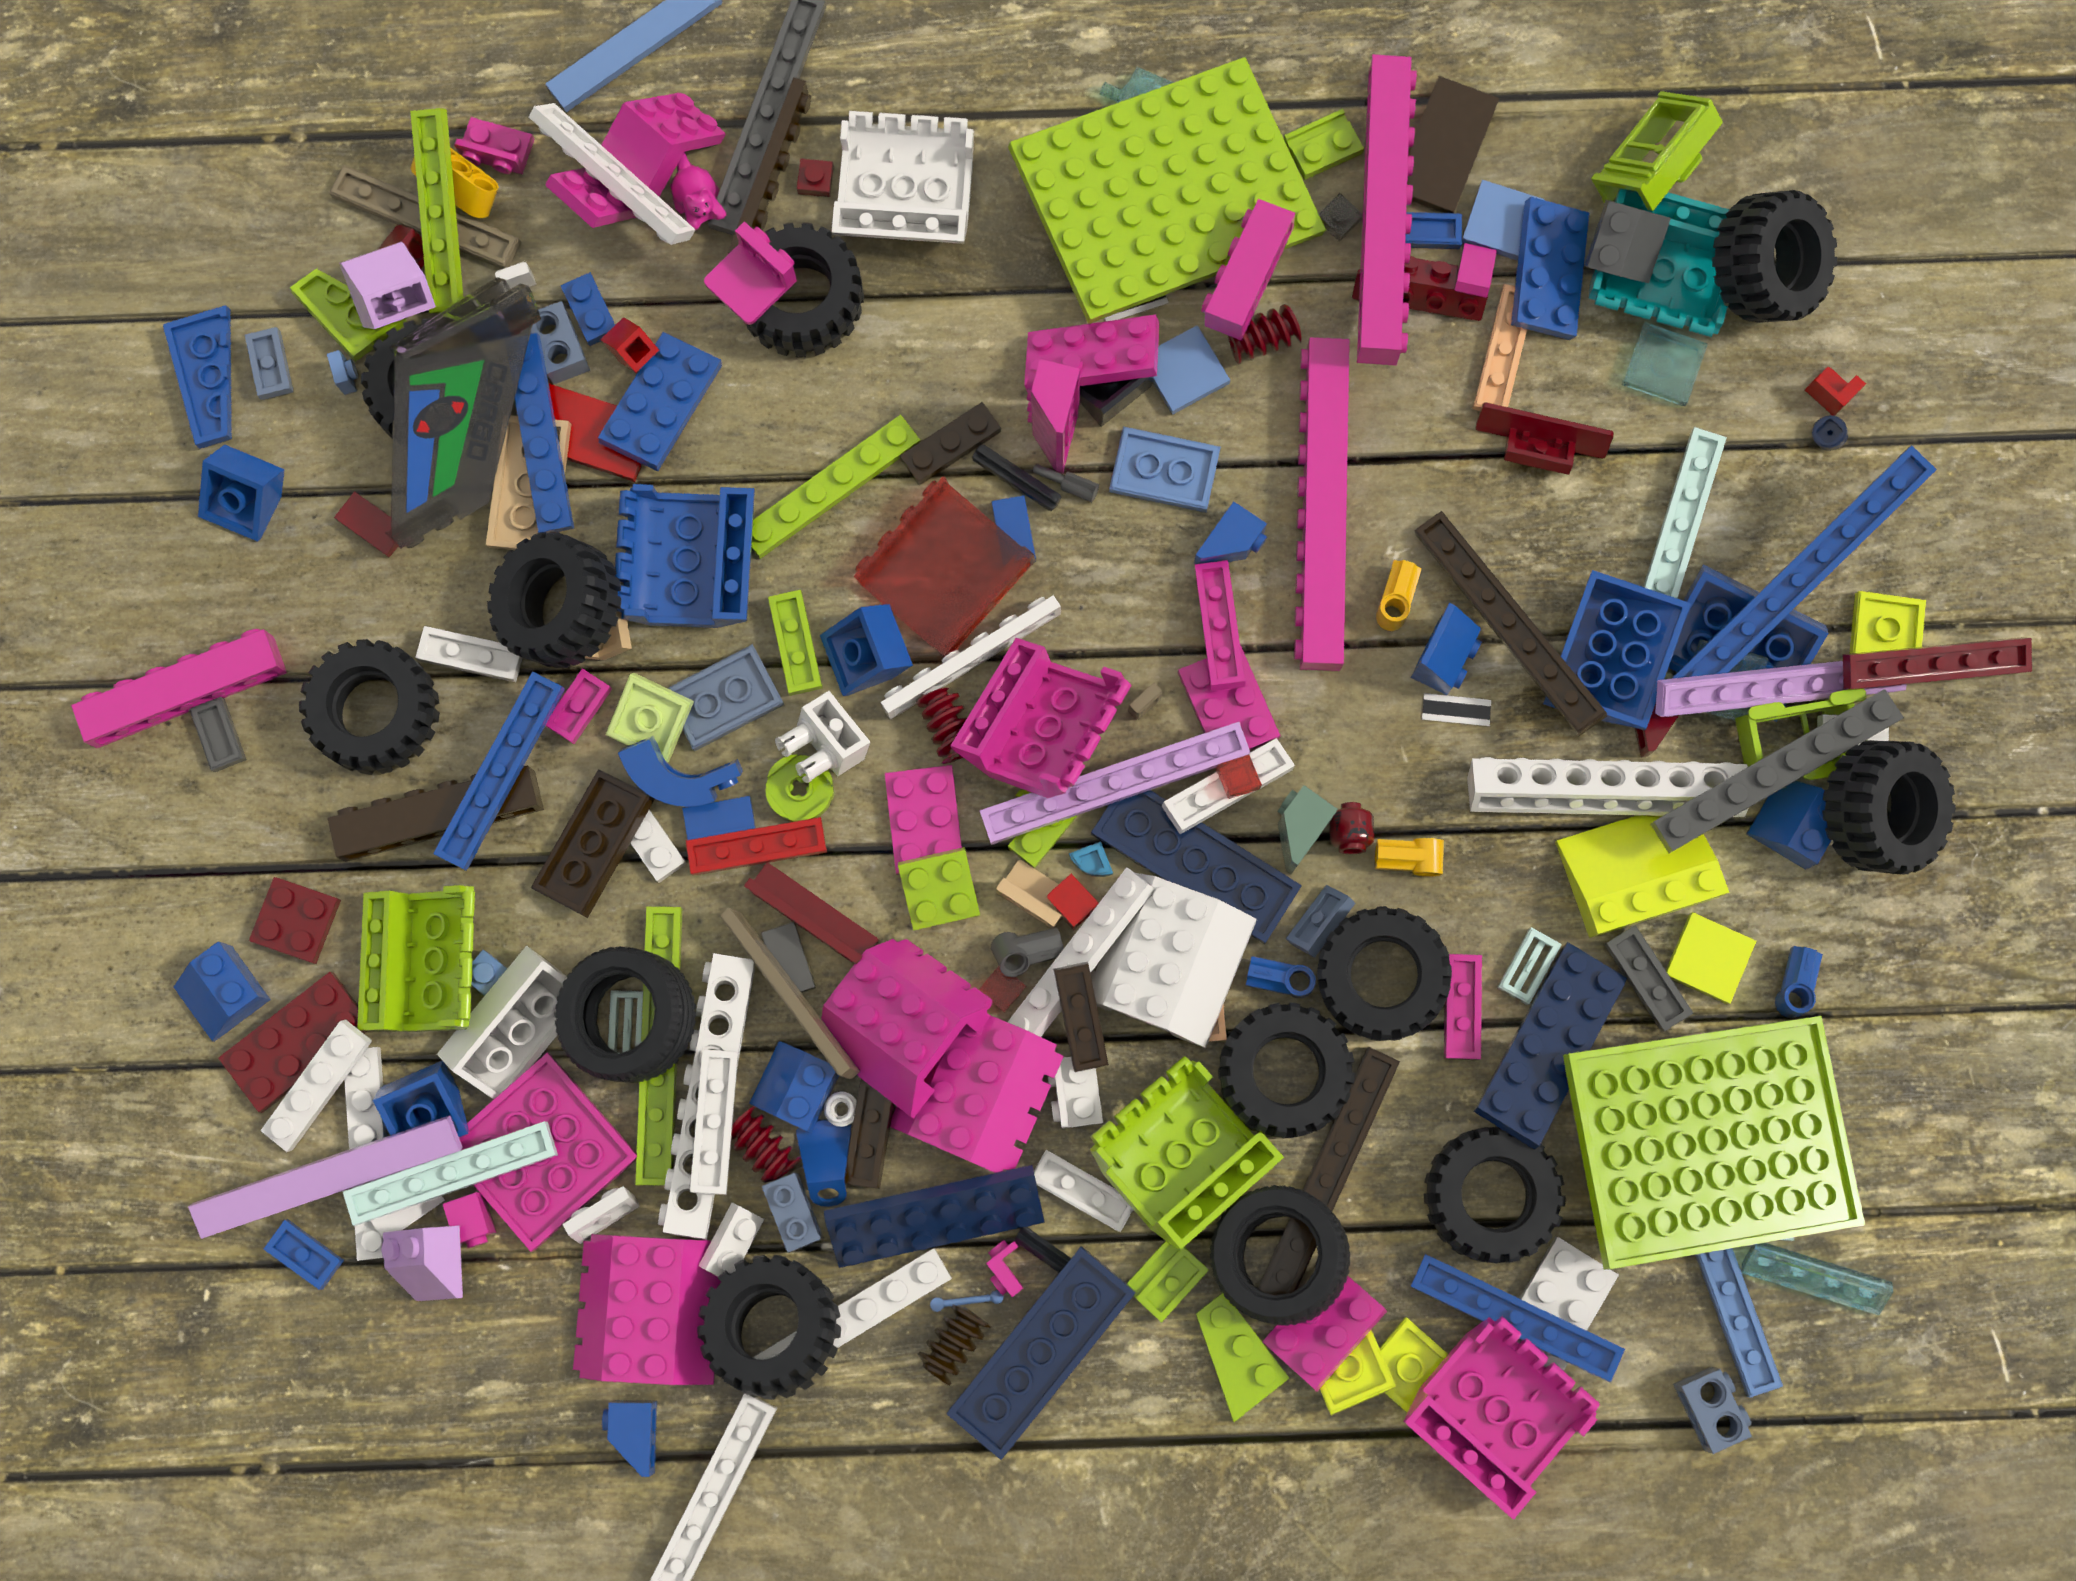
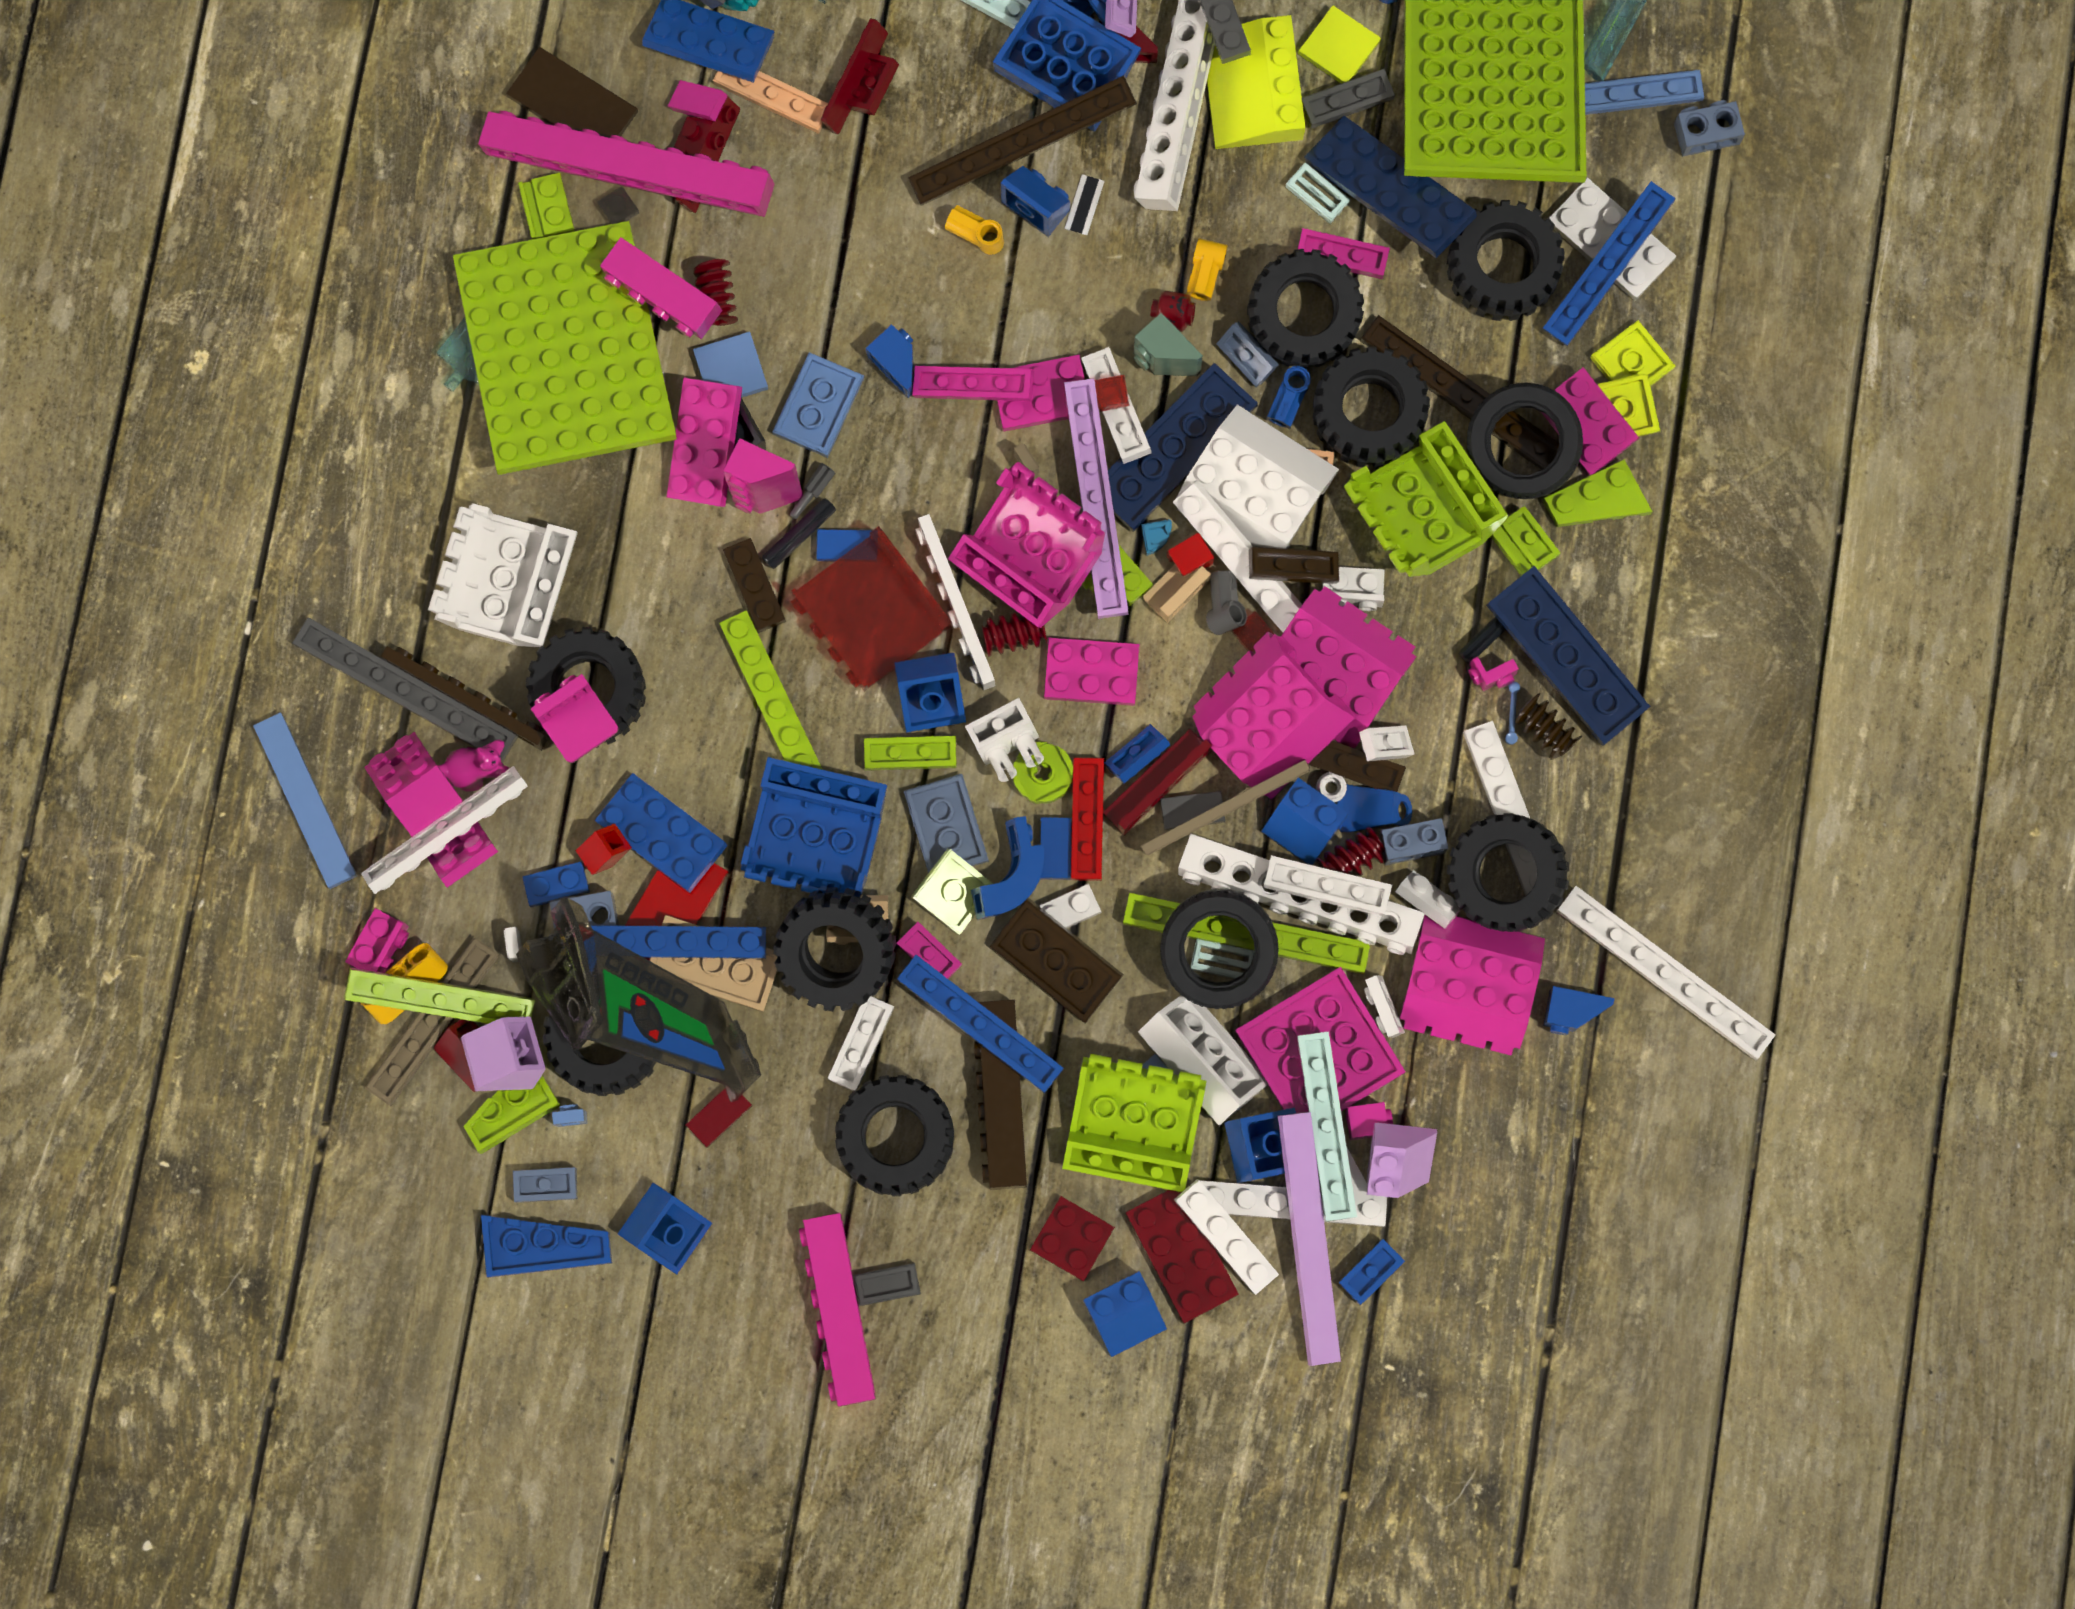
camera: 80 degrees left, 0 degrees up
dark red plate [797,158,834,197] -> none
dark blue plate [824,1165,1045,1268] -> none
lime plate [898,847,980,931] -> none
white tile [1034,1150,1133,1233] -> none
dark pink brick [1294,338,1350,671] -> none
dark pink slope [1403,1316,1600,1520] -> none
blue tile [1405,212,1462,249] -> none
medium blue tile [1462,180,1545,261] -> none
none -> blue plate [1104,724,1170,783]
none -> white plate [1359,725,1414,761]

